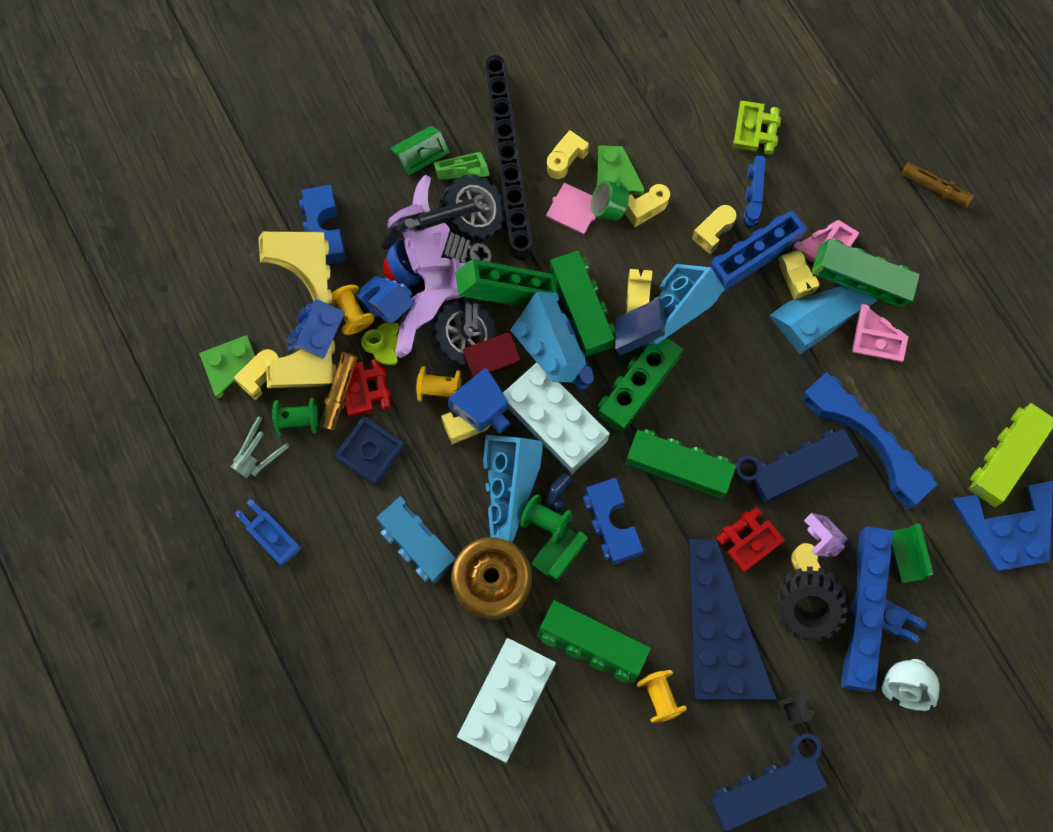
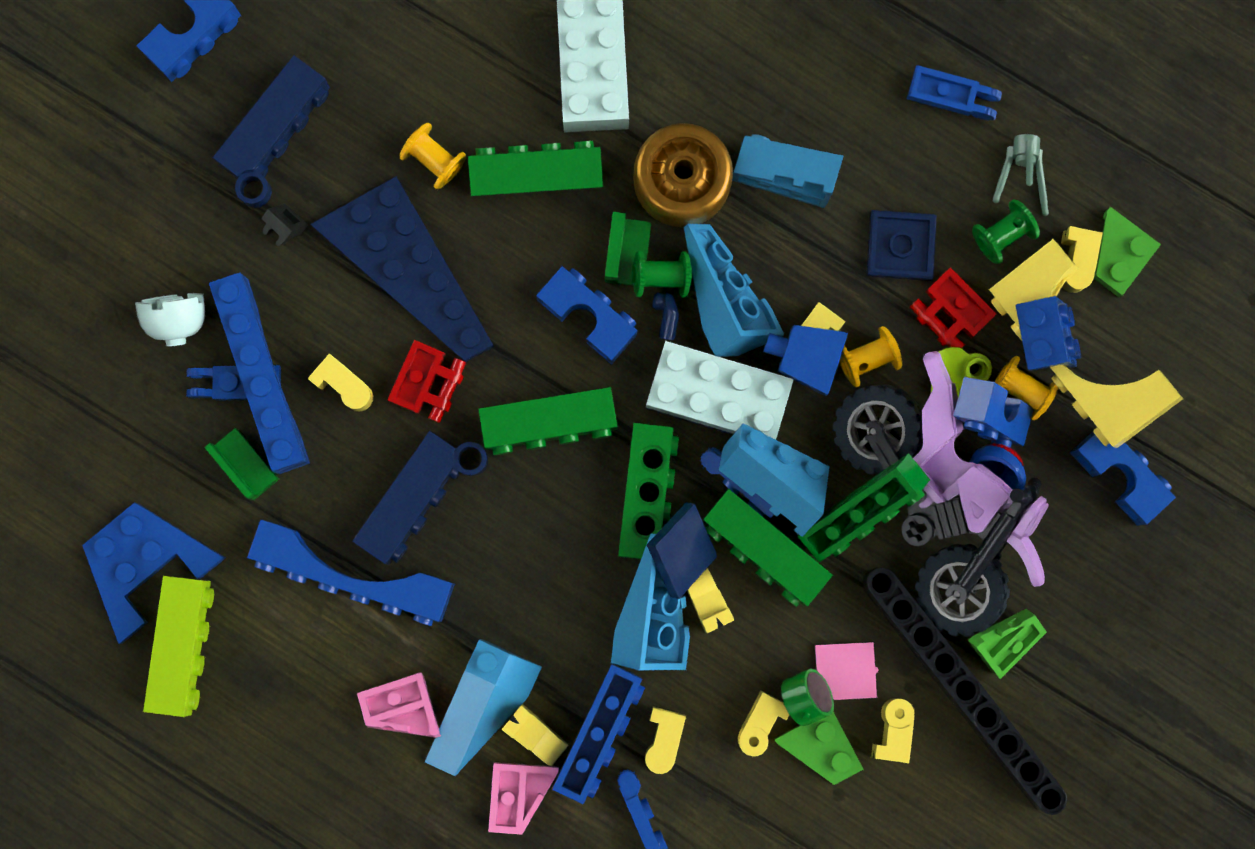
camera: 145 degrees right, 10 degrees up
pearl gold pin [319,352,358,430] -> none
green panel [391,126,450,176] -> none
dark red panel [463,332,520,380] -> none
black tyre [777,566,847,642] -> none
lavender bracket [804,513,848,557] -> none
green brick [811,239,920,308] -> none

